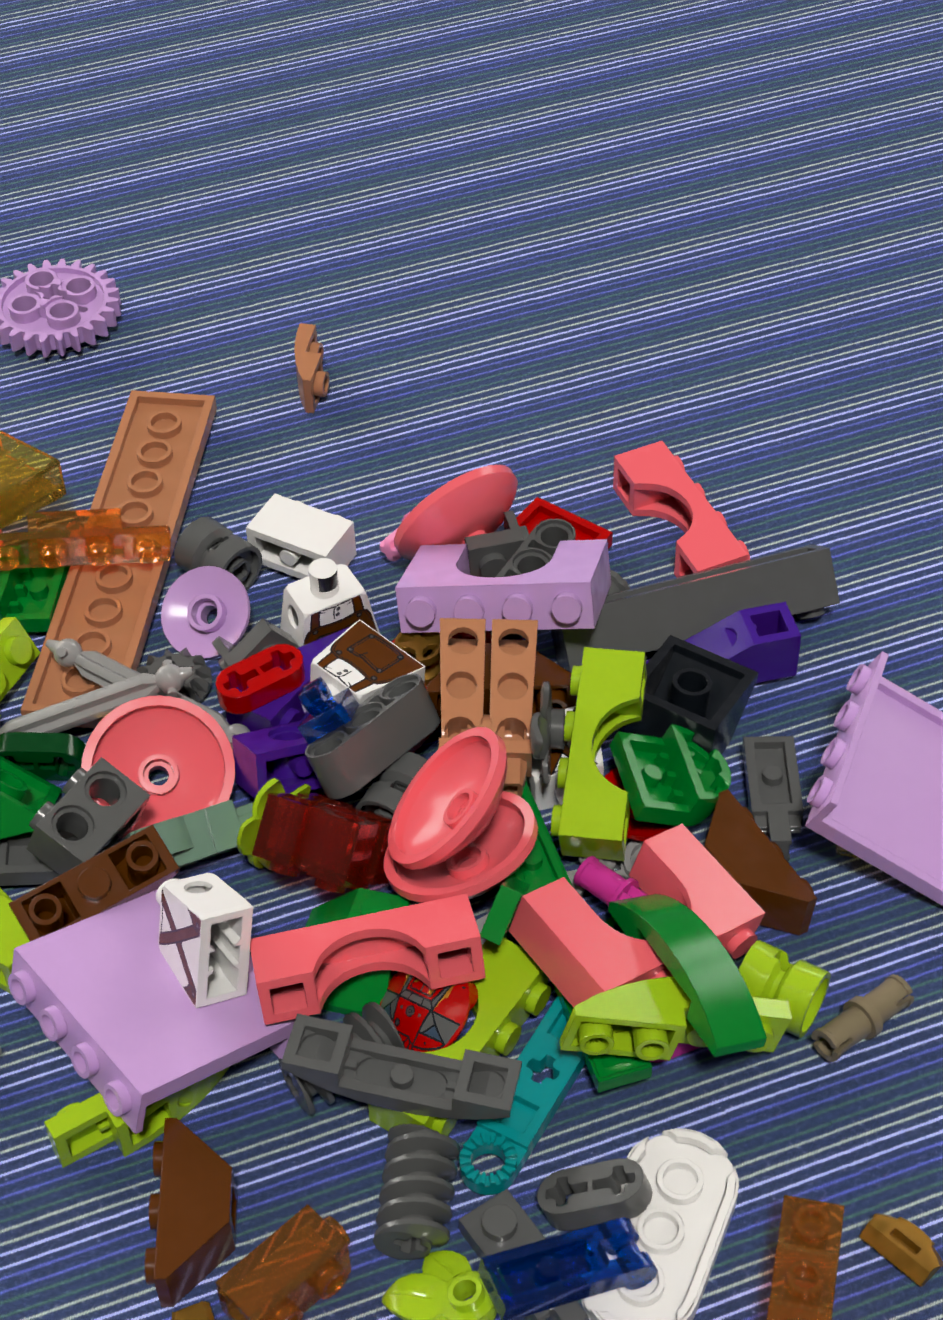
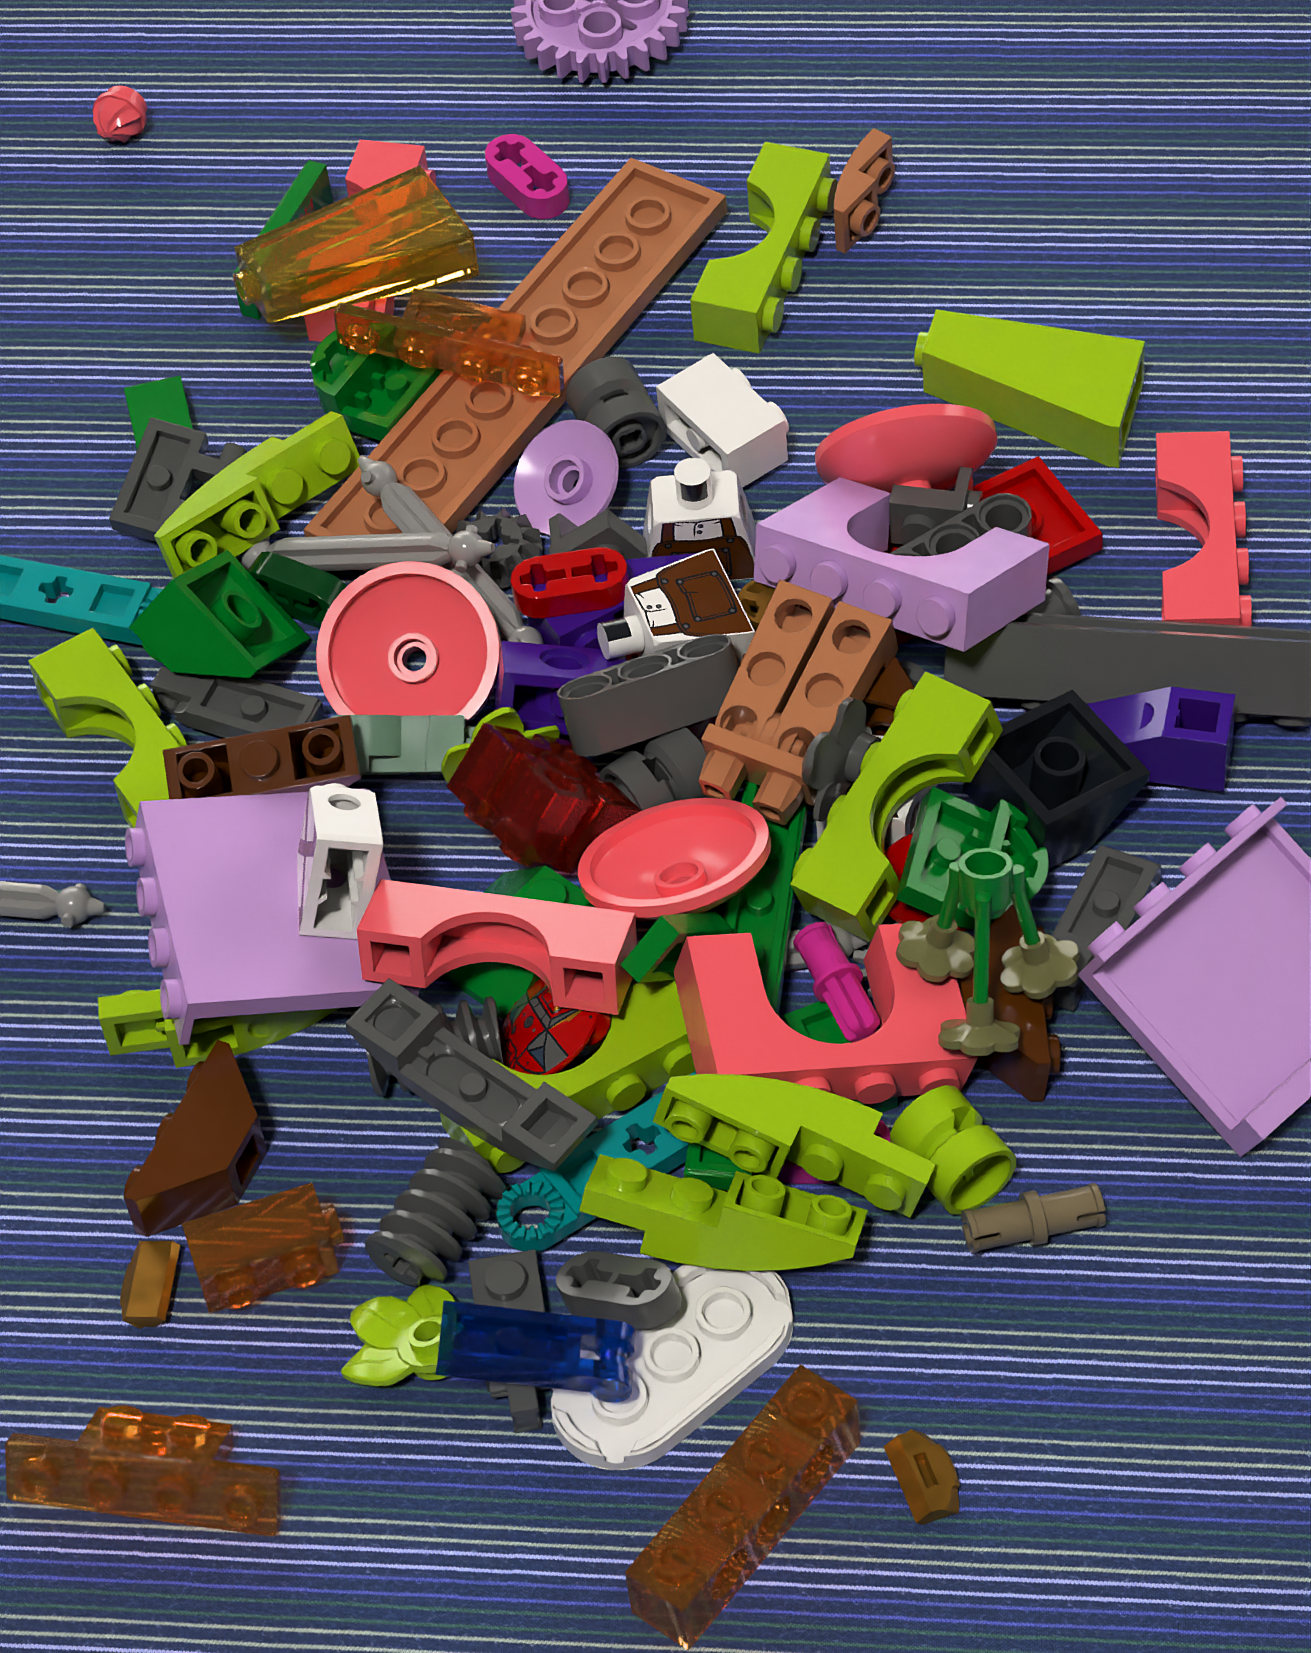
camera: 30 degrees right, 5 degrees up
dark grey brick [27,757,150,875] -> none
clear blue tile [297,676,359,744] -> none
coral dish [388,727,508,870] -> none
green slope [608,894,767,1057] -> none
none -> dark pink beam [485,134,570,219]
none -> lime slope [579,1154,868,1271]
none -> lime arch [690,142,838,354]
none -> olive plant [896,848,1080,1056]
none -> lime slope [914,309,1145,468]

